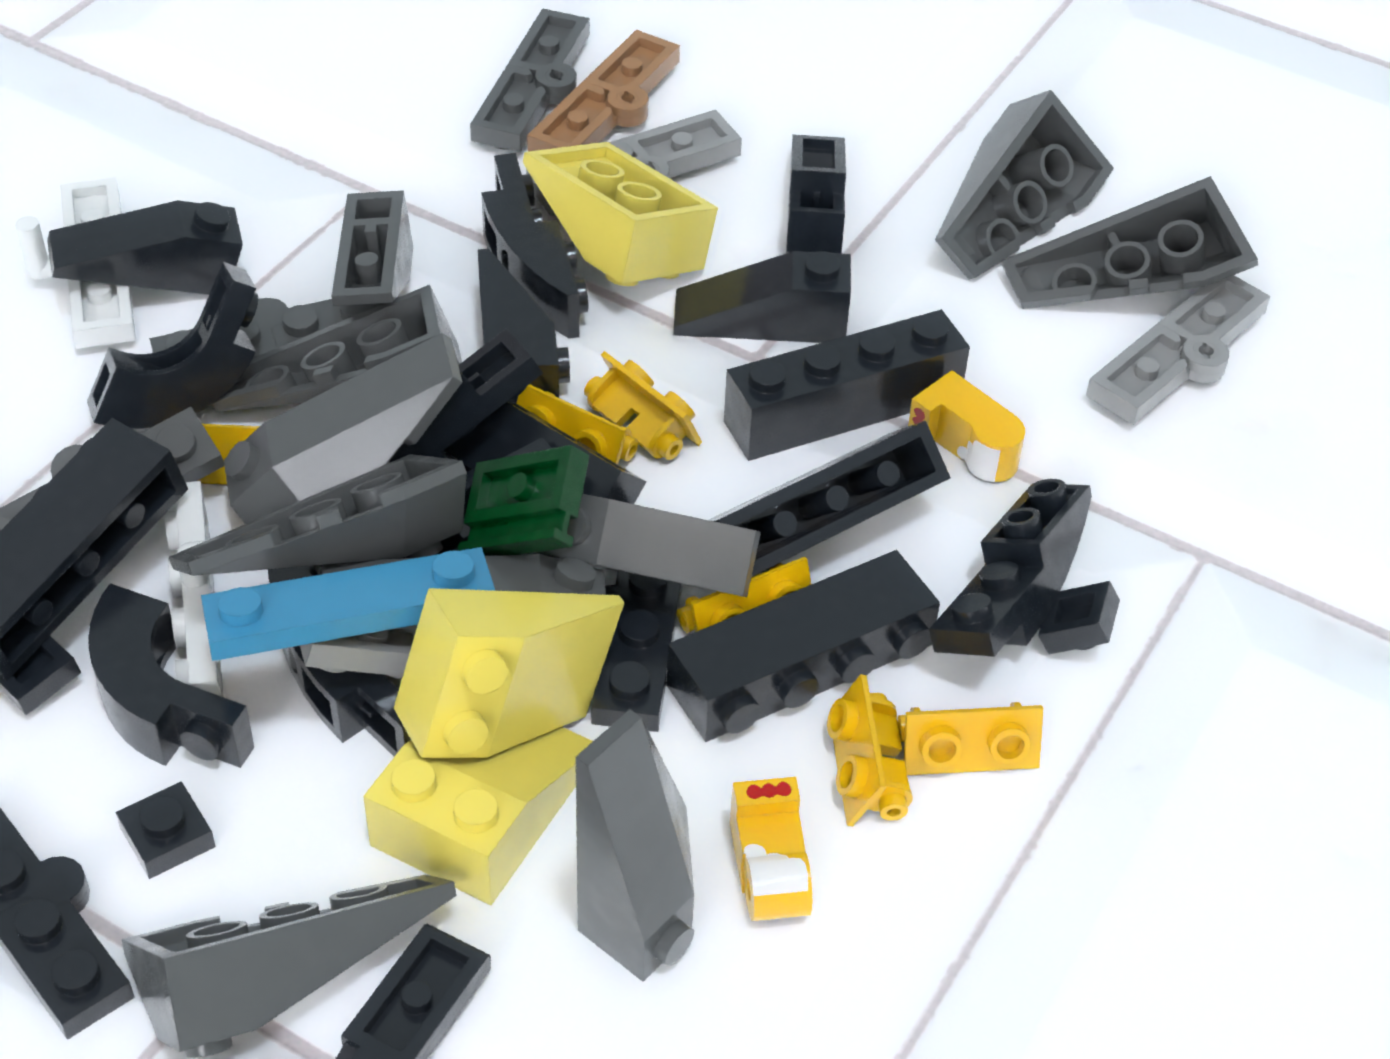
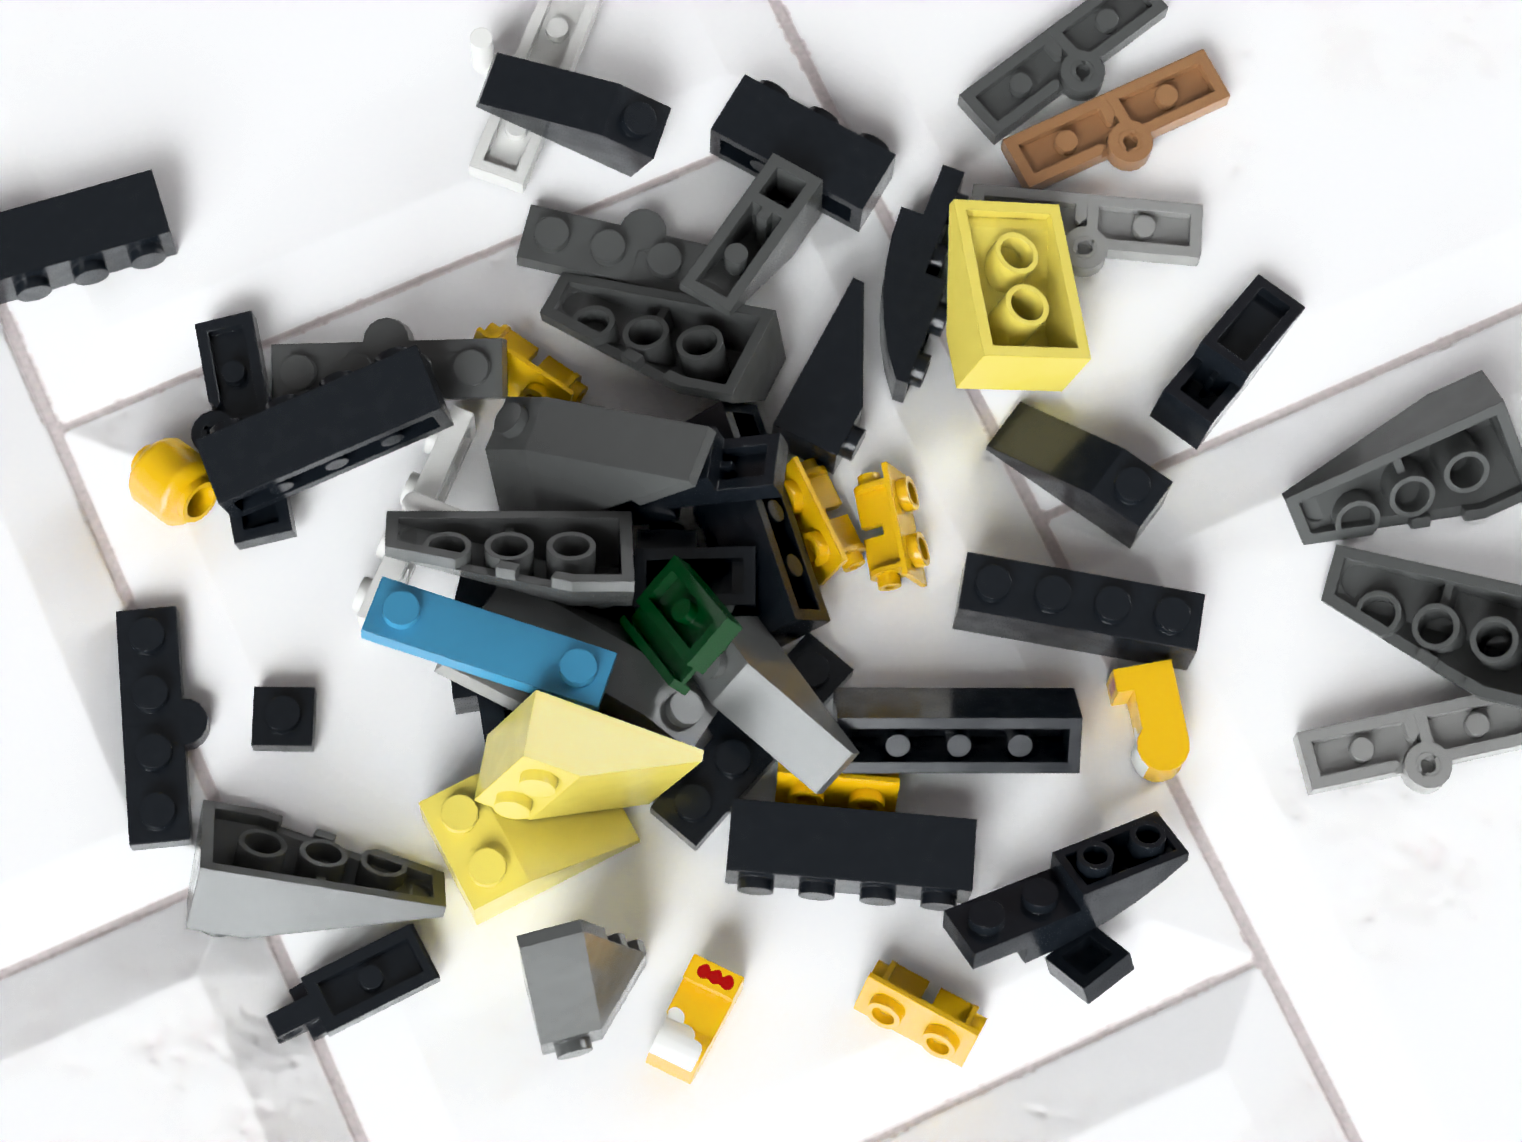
camera: 30 degrees right, 25 degrees up
black arch [87,262,259,429] -> none
black arch [88,583,255,768] -> none
yellow hinge [827,674,913,827] -> none
none -> black brick [709,74,896,232]

